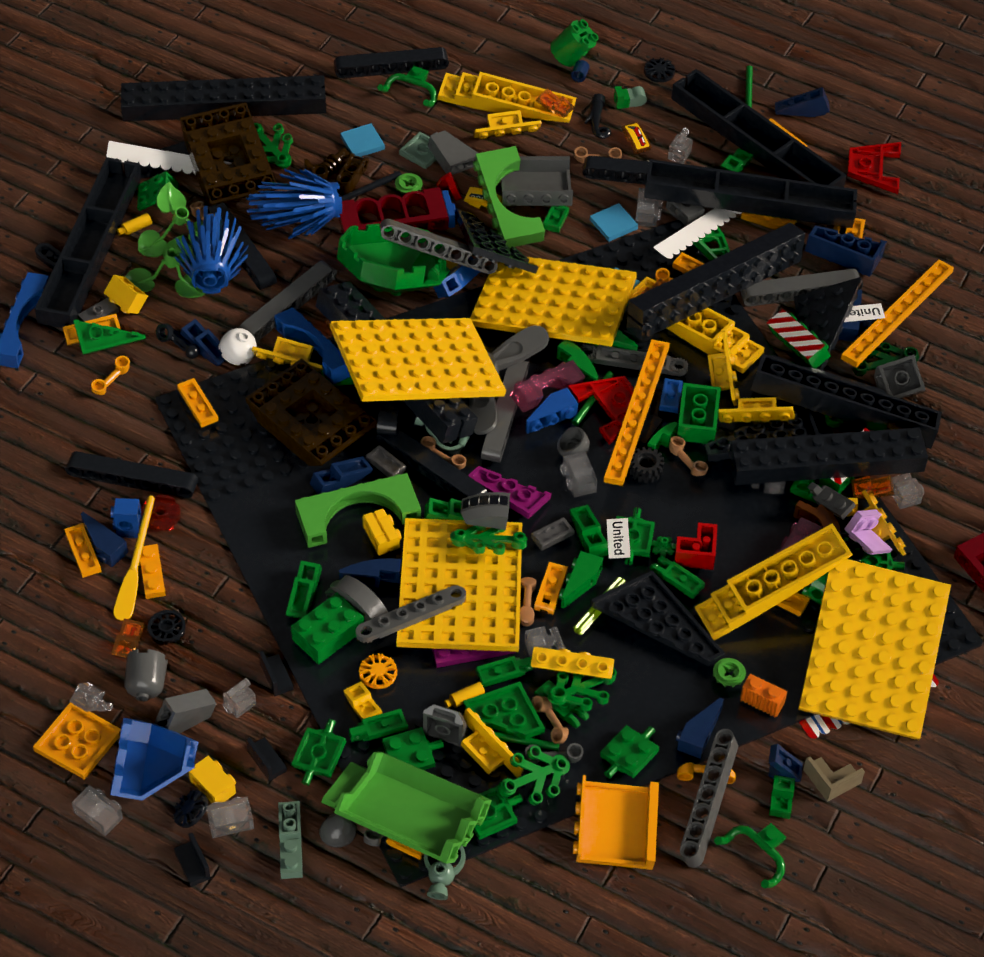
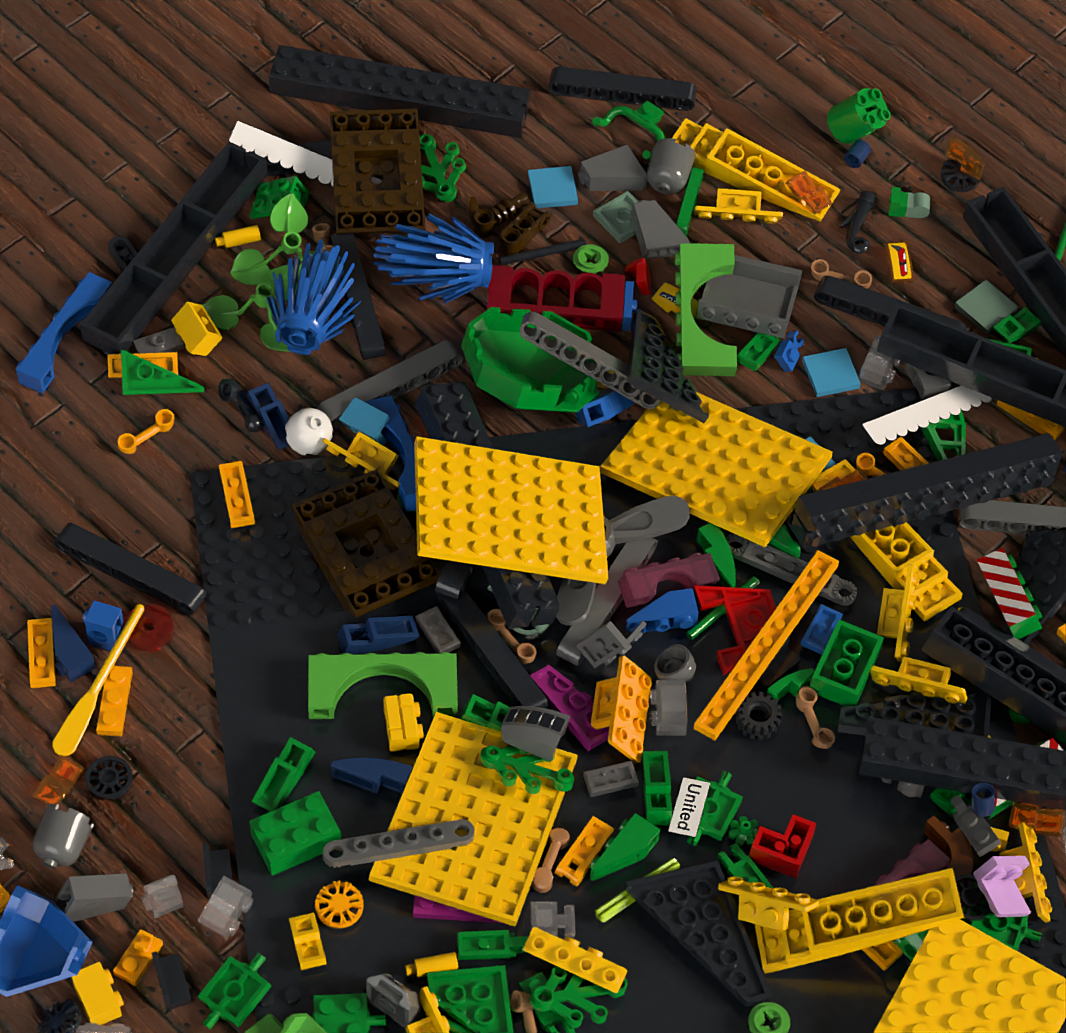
camera: 15 degrees right, 5 degrees up
dark grey arch [325,575,388,622] -> none
green hinge [349,709,408,742] -> none
clear brick [668,128,693,164] -> none
none -> light orange plate [113,929,163,986]
none -> clear brick [198,876,253,939]
none -> dark azure panel [339,398,390,446]
none -> dark grey bracket [576,620,647,668]
none -> dark grey slope [578,145,647,191]
none -> light orange bracket [591,656,652,763]
none -> dark grey cylinder [647,138,696,194]
none -> green beam [676,167,704,236]
none -> yellow bracket [718,877,819,931]
none -> blue plate [774,330,804,372]
none -> clear orange slope [946,136,985,180]
none -> sand green tile [954,280,1018,335]
none -> dark blue beam [972,783,995,817]

